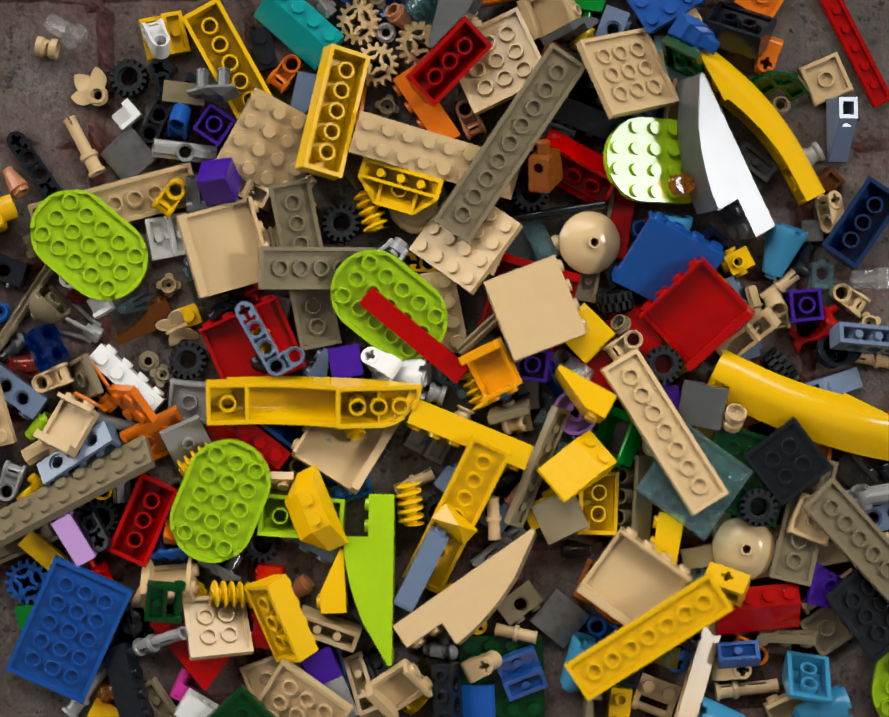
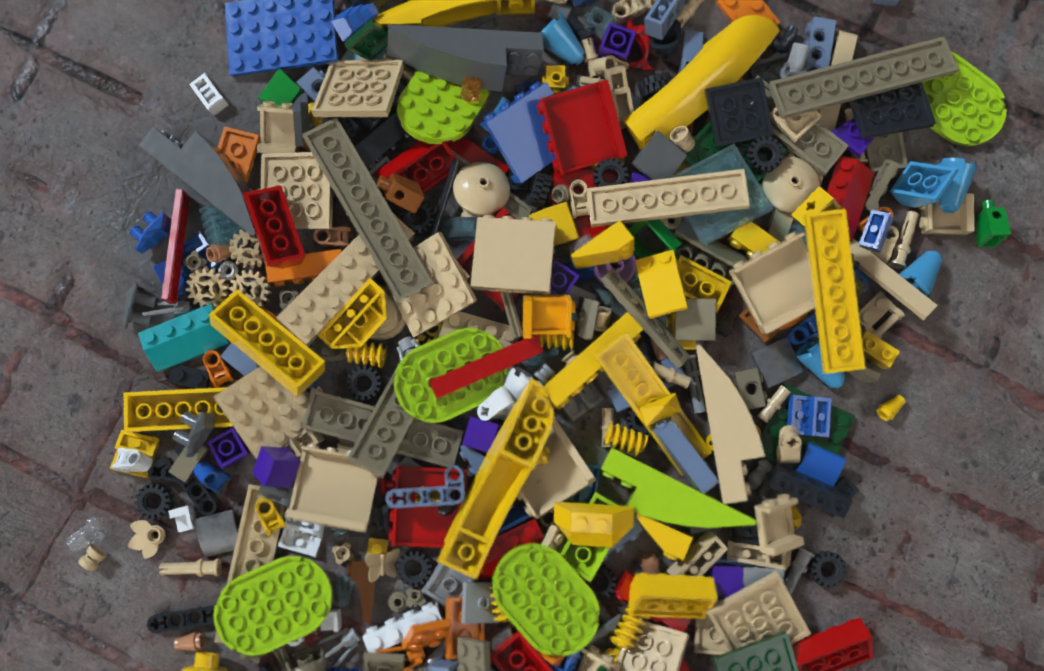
camera: 65 degrees left, 5 degrees down
light grey piece [151,138,217,163] -> none

